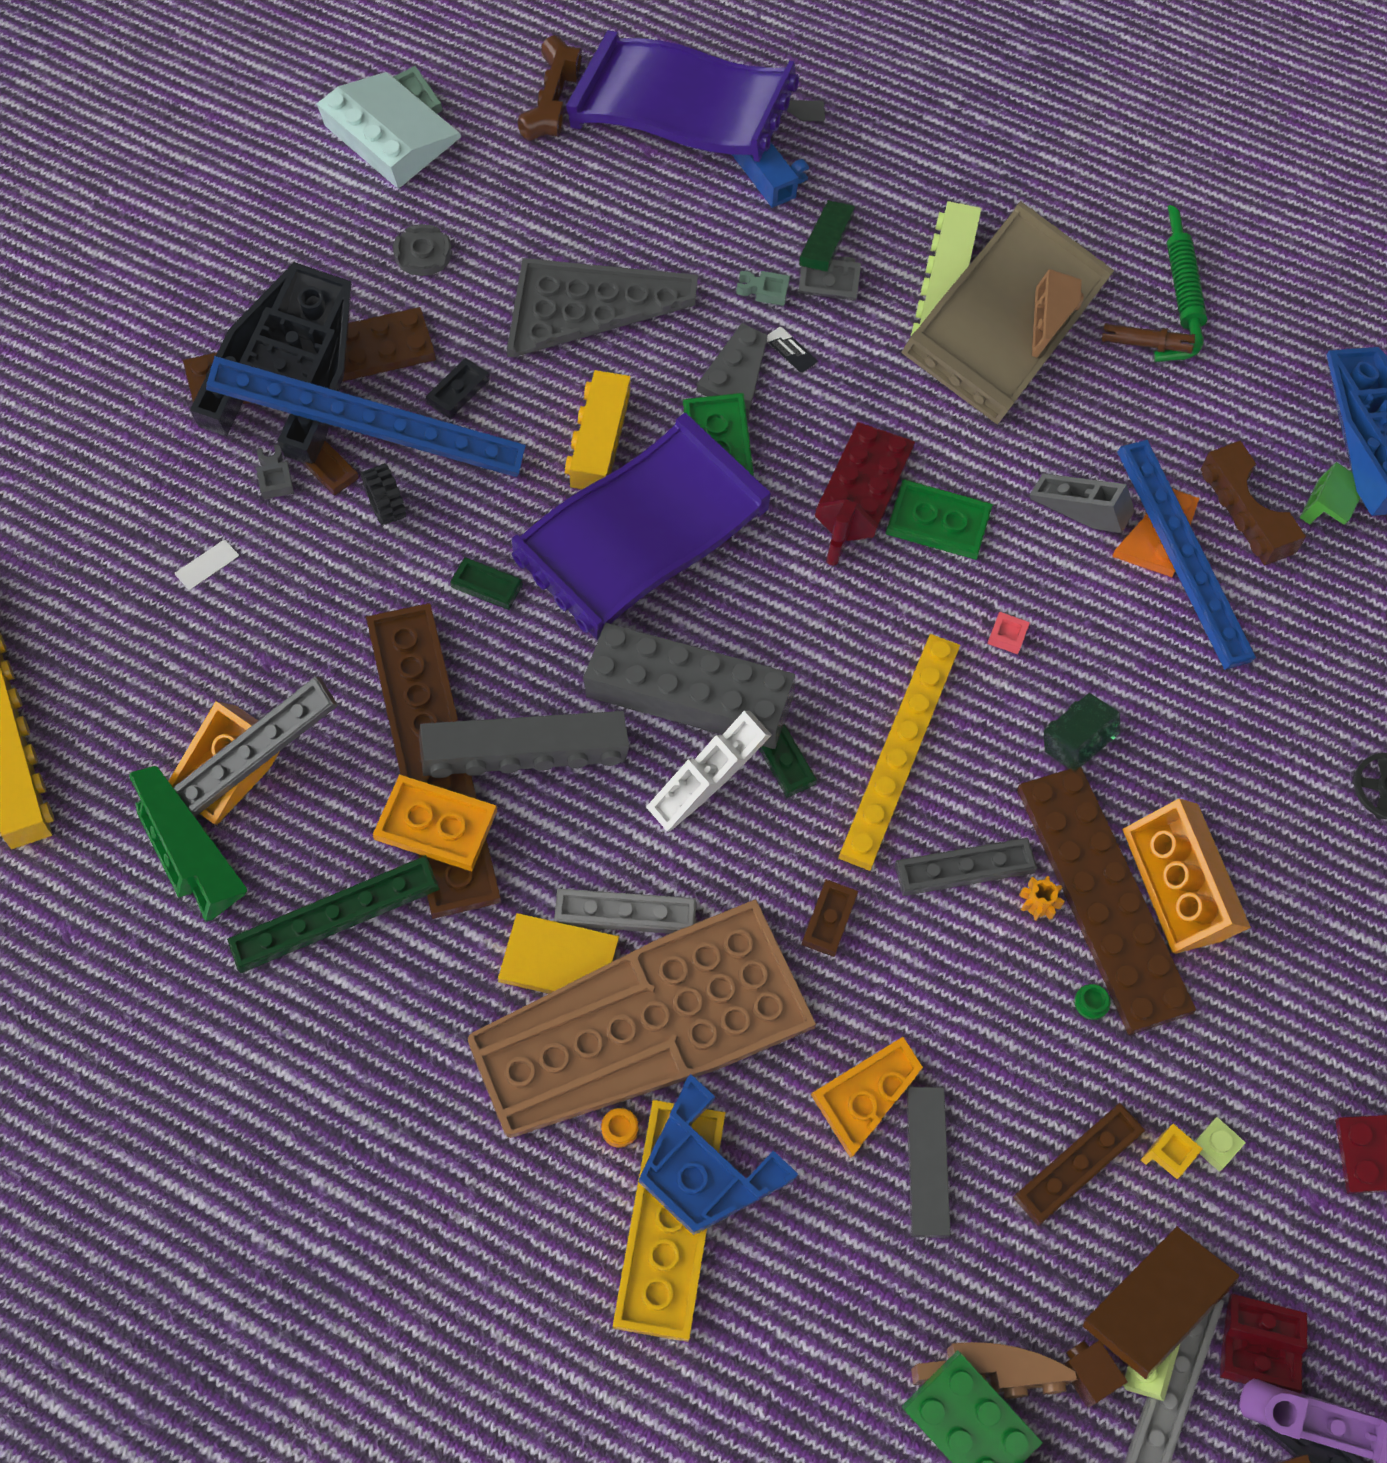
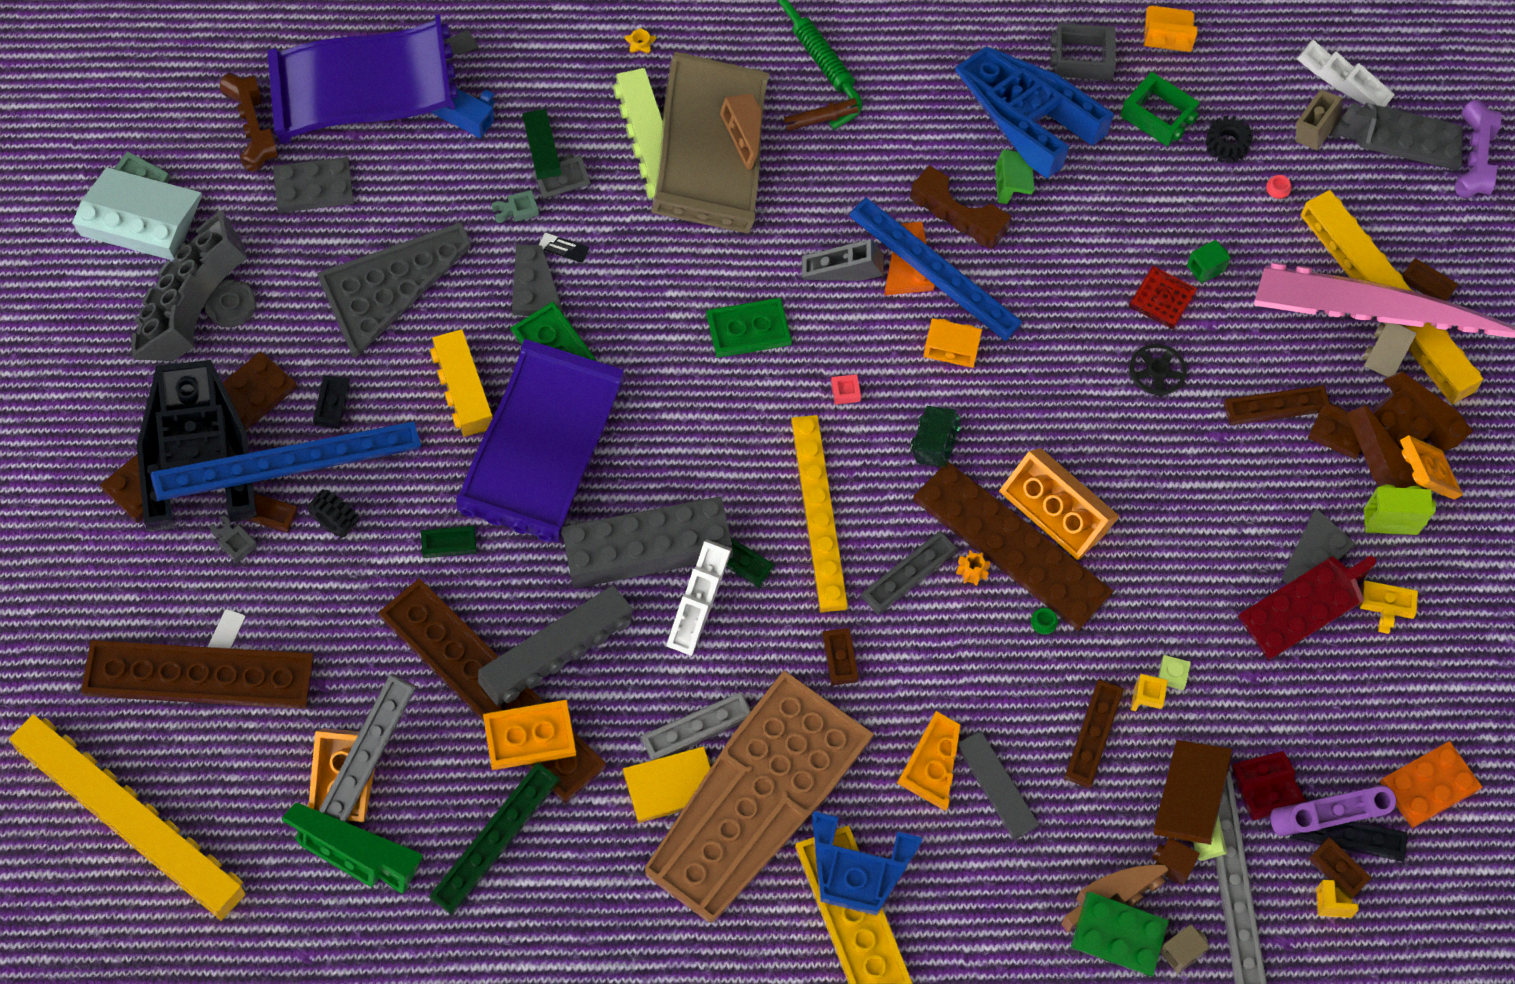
camera: 30 degrees left, 0 degrees up
light orange tile [601,1108,638,1148] -> none
dark red hinge [815,422,915,566] -> none
none -> reddish brown plate [81,640,314,709]
none -> dark grey brick [131,210,247,361]
none -> dark grey plate [273,157,354,213]
none -> yellow plate [625,28,656,54]
none -> light orange brick [923,318,982,368]

